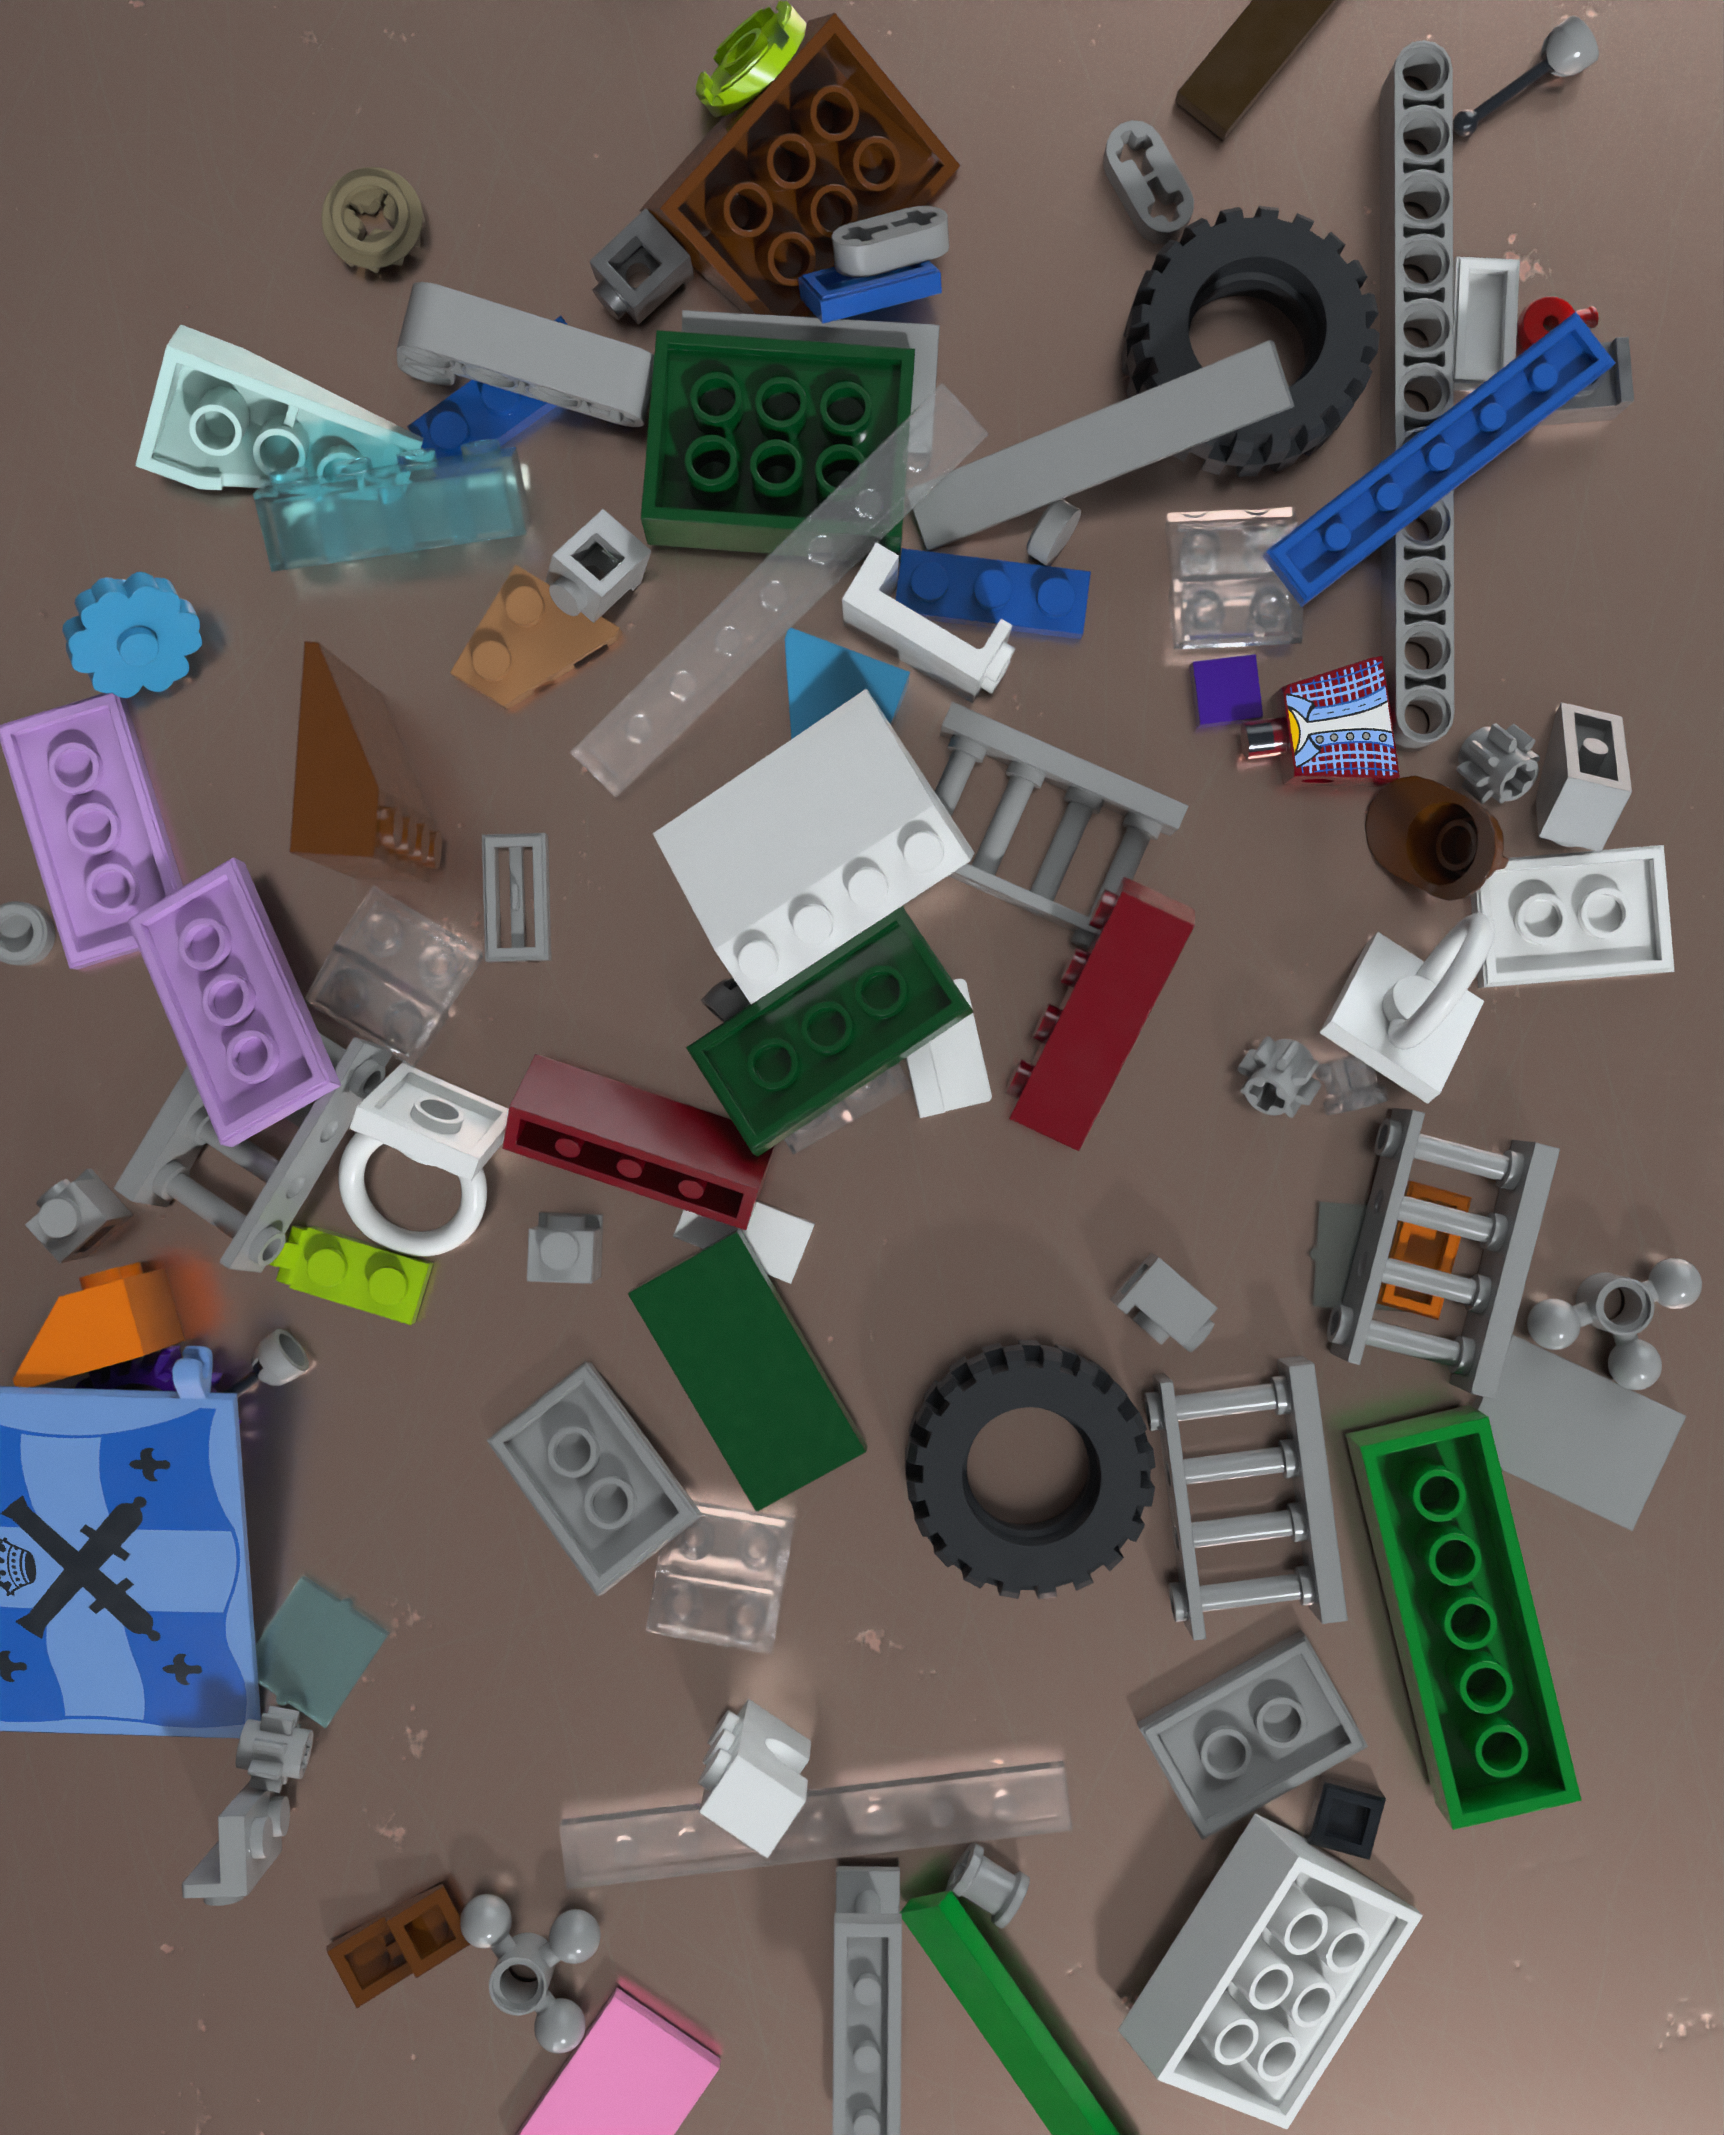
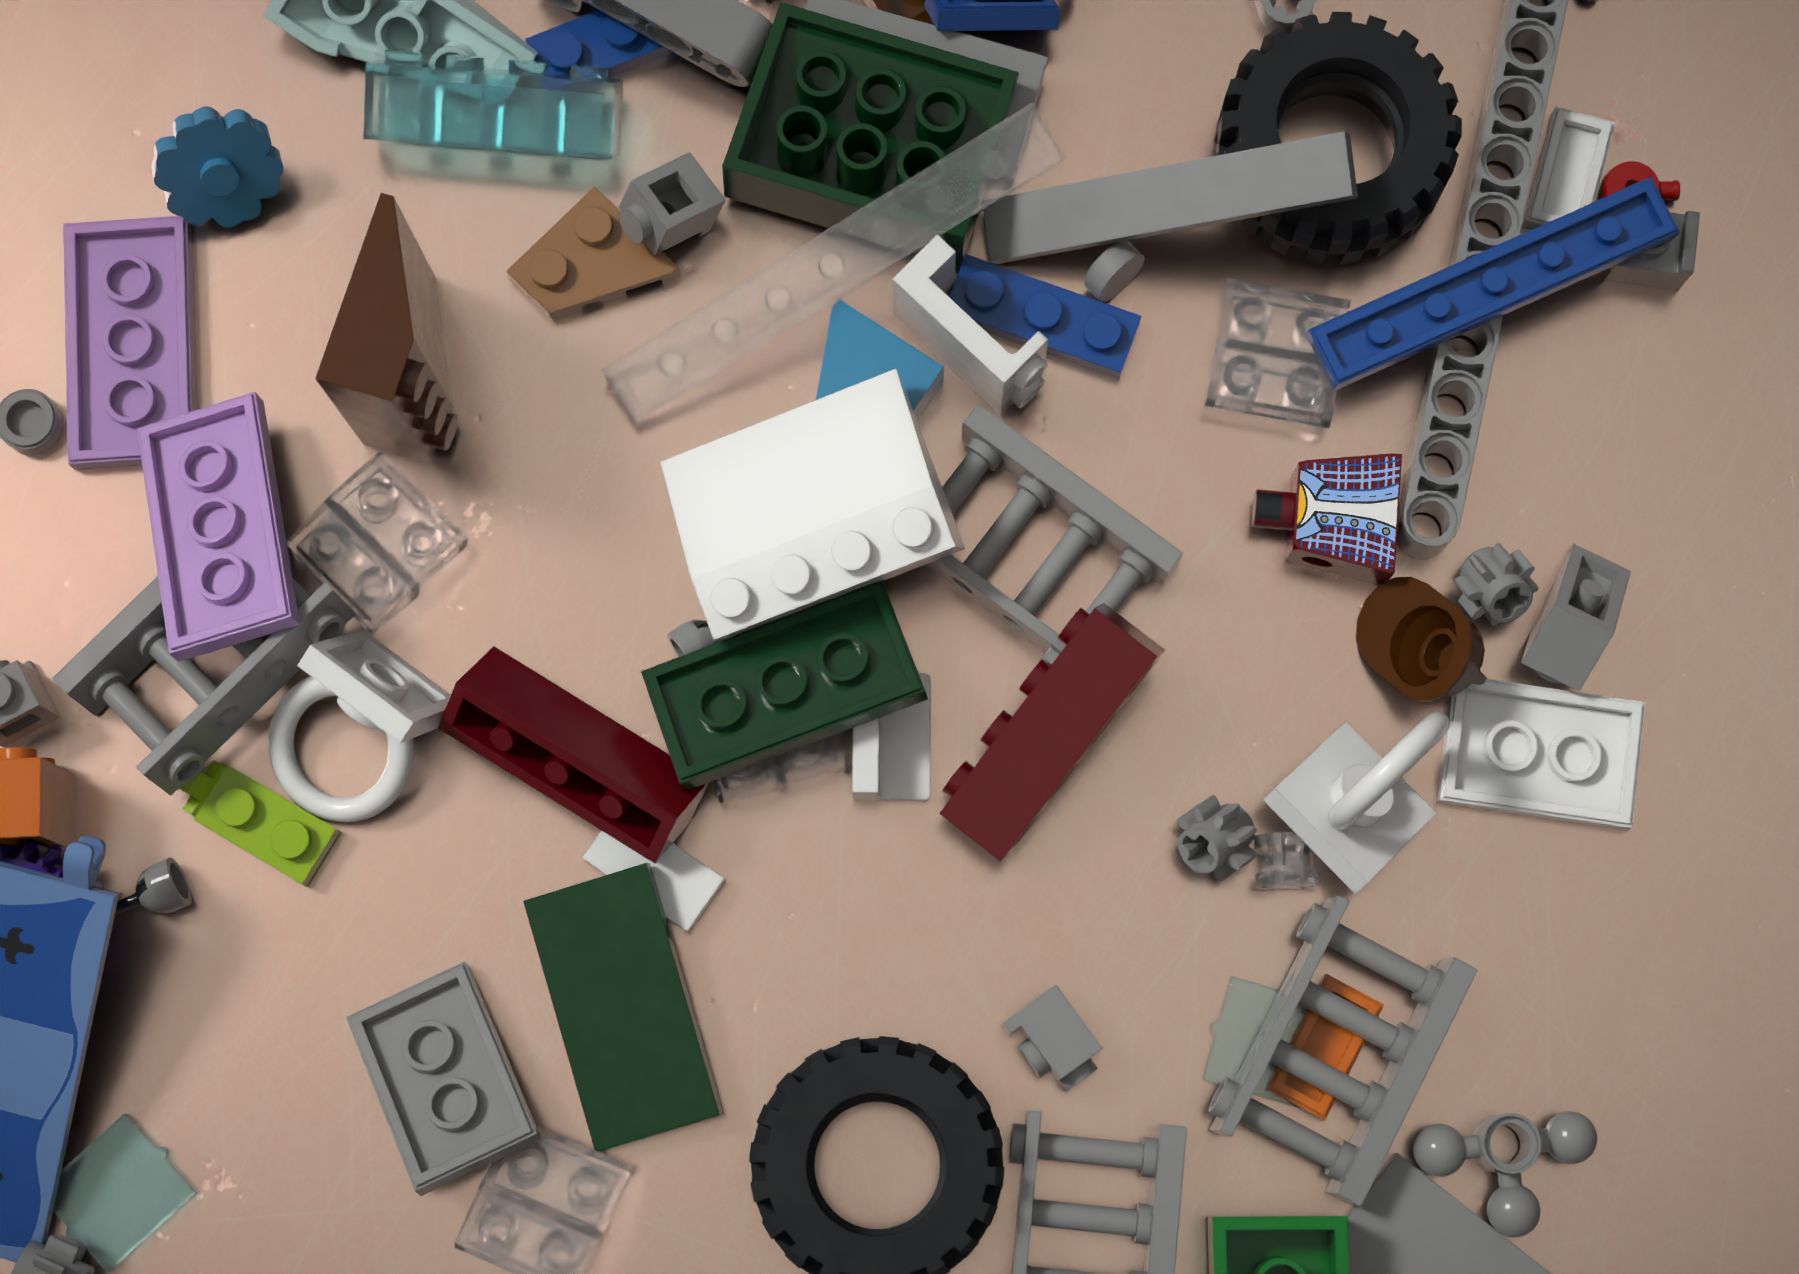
camera: 15 degrees right, 10 degrees down
light grey tile [482,833,552,963] -> none
light grey brick [527,1212,603,1284] -> none
dark purple tile [1189,654,1263,729] -> none

